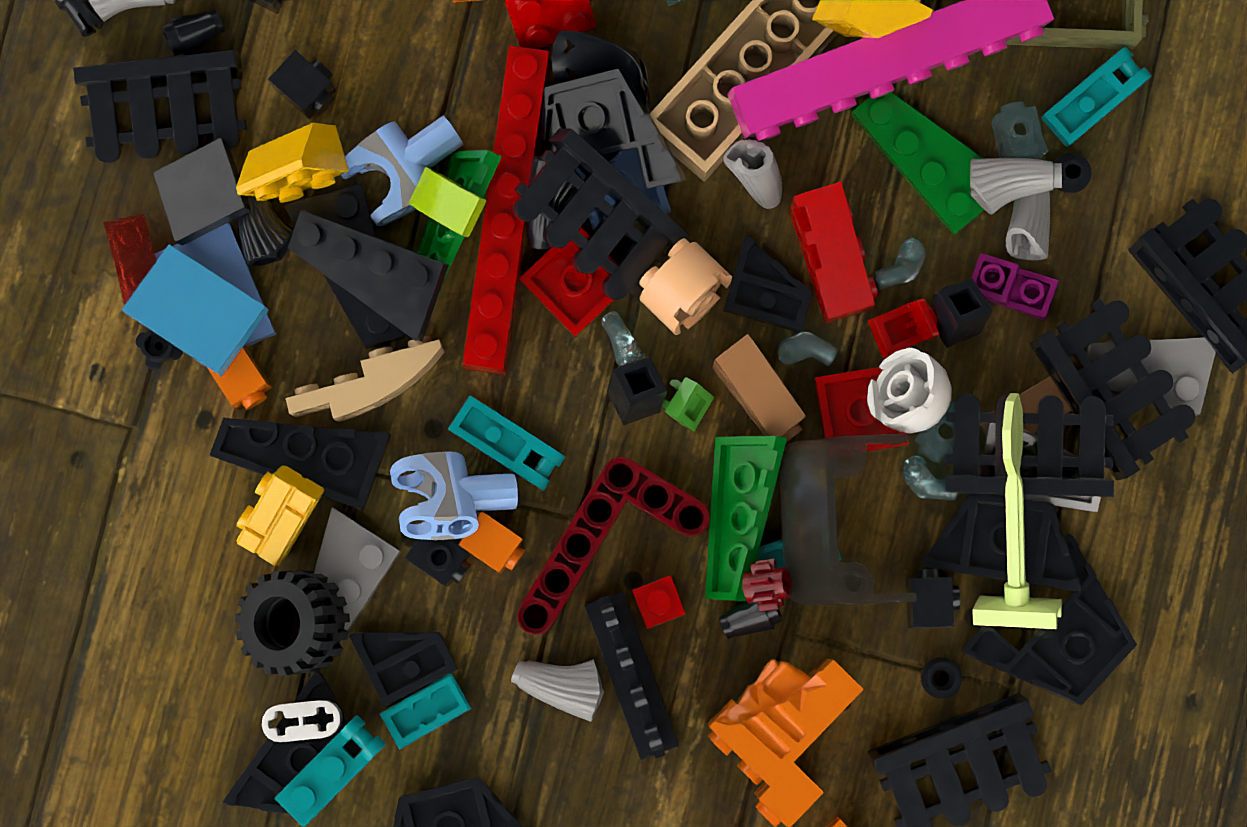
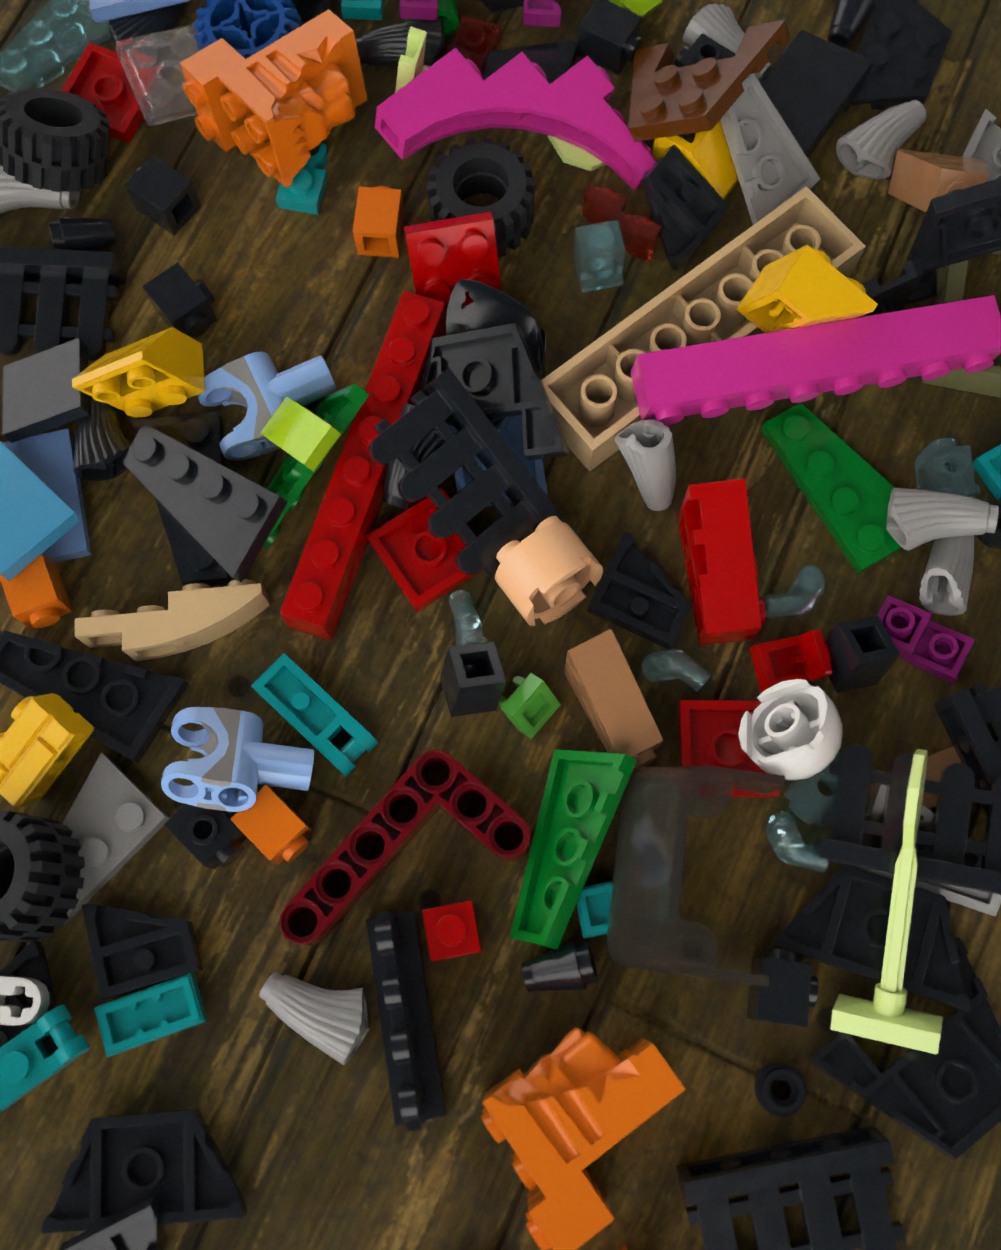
camera: 10 degrees right, 10 degrees down
dark red gear [742,559,792,612] -> none

